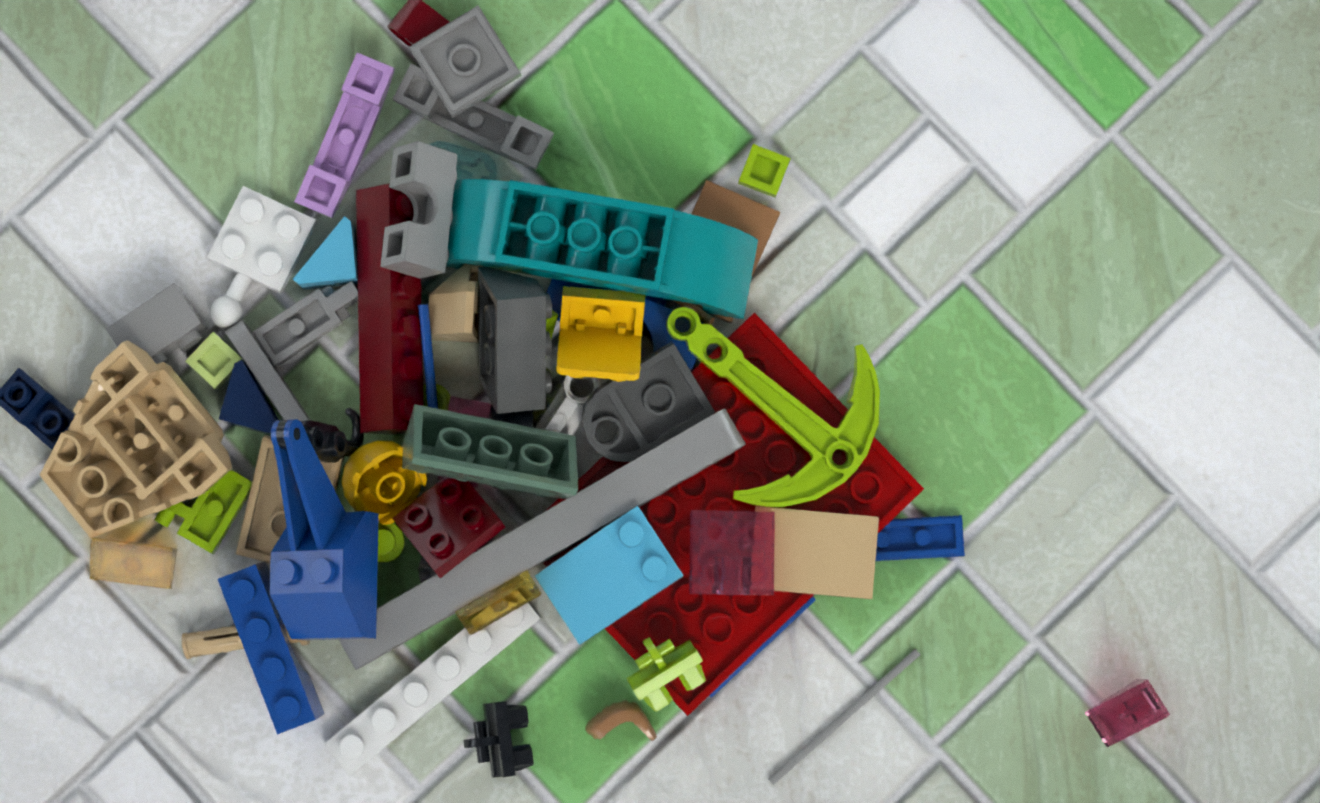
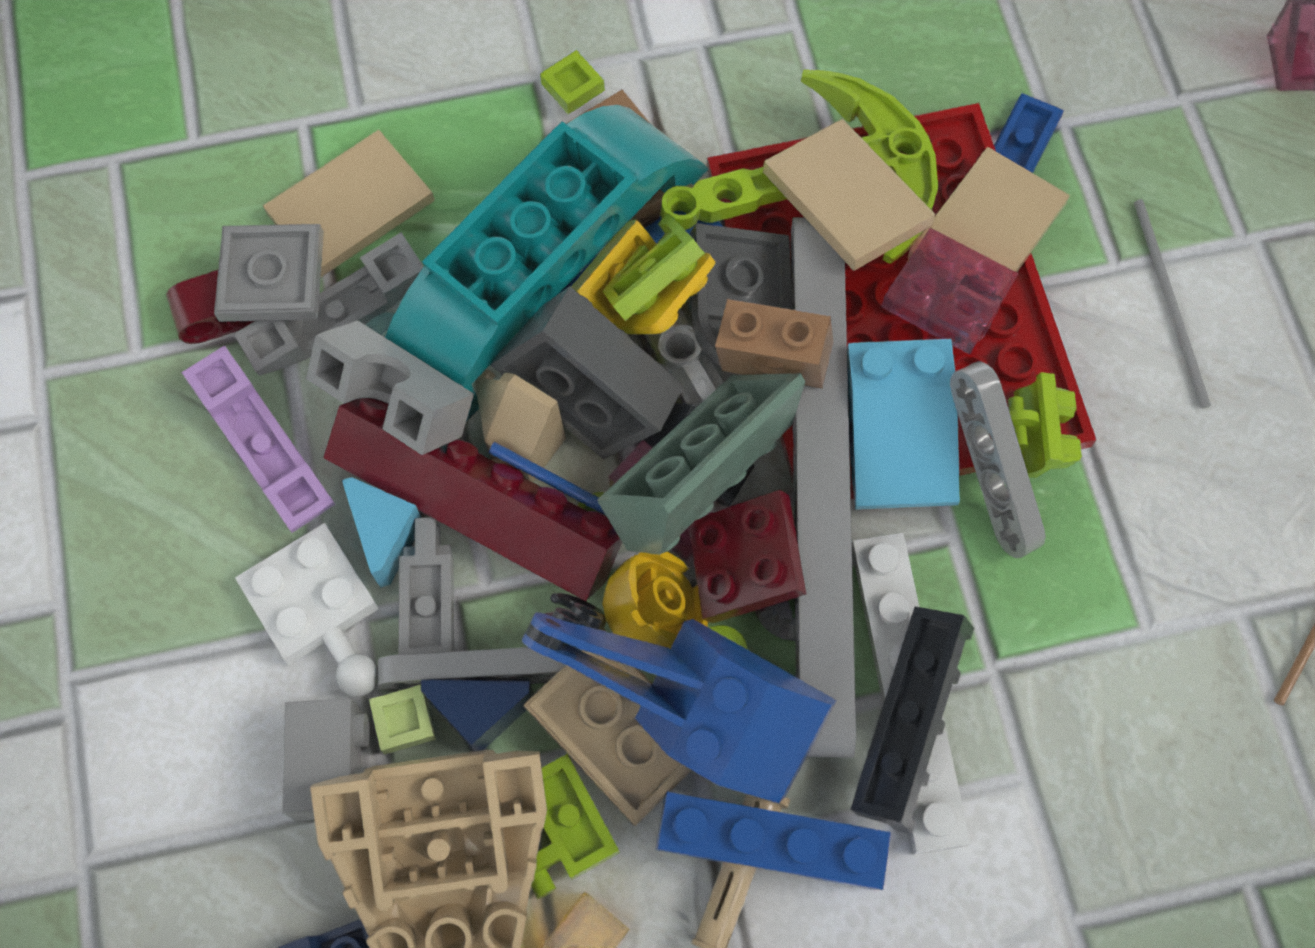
camera: 55 degrees left, 15 degrees down
clear yellow slope [455,570,542,635] -> none
black hips [463,701,534,778] -> none
medium nougat hair [585,700,657,741] -> none
none -> tan tile [263,130,435,277]
none -> lime wing [602,213,705,321]
none -> medium nougat brick [715,299,834,389]
none -> tan tile [763,119,935,271]
none -> black hinge [850,606,974,834]
none -> light grey beam [950,361,1046,558]

